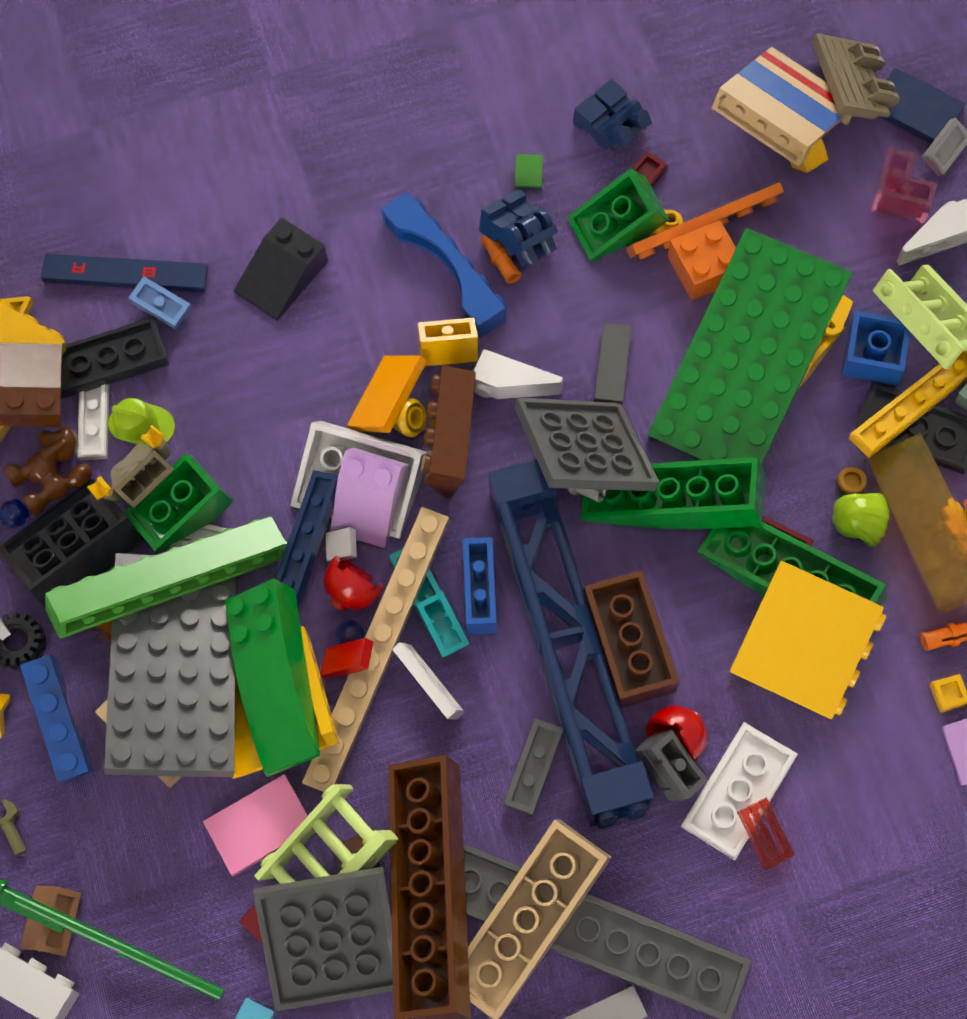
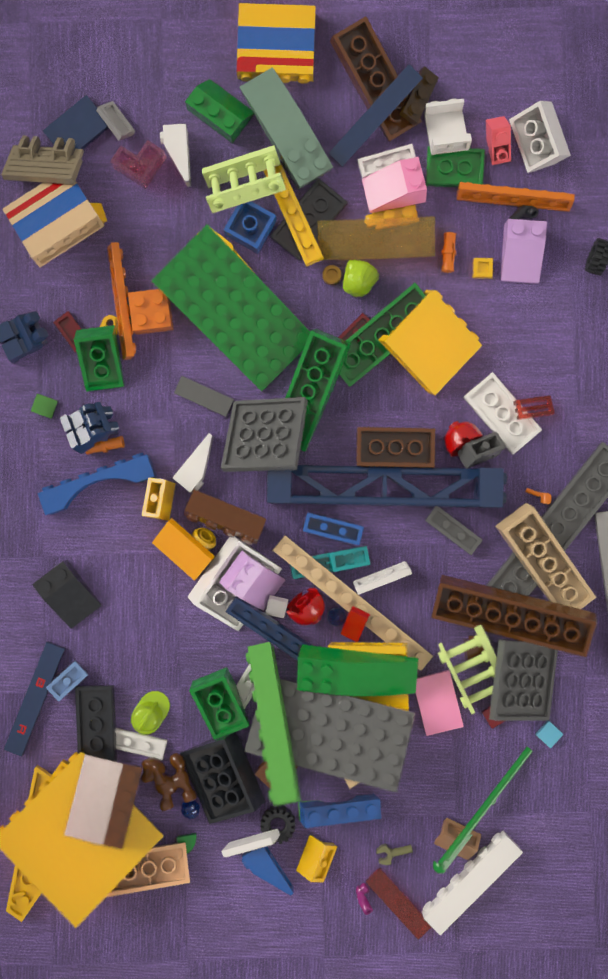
camera: 75 degrees left, 20 degrees up
dark tan torso [87,425,174,508] -> none
none -> orange hand [525,488,552,504]

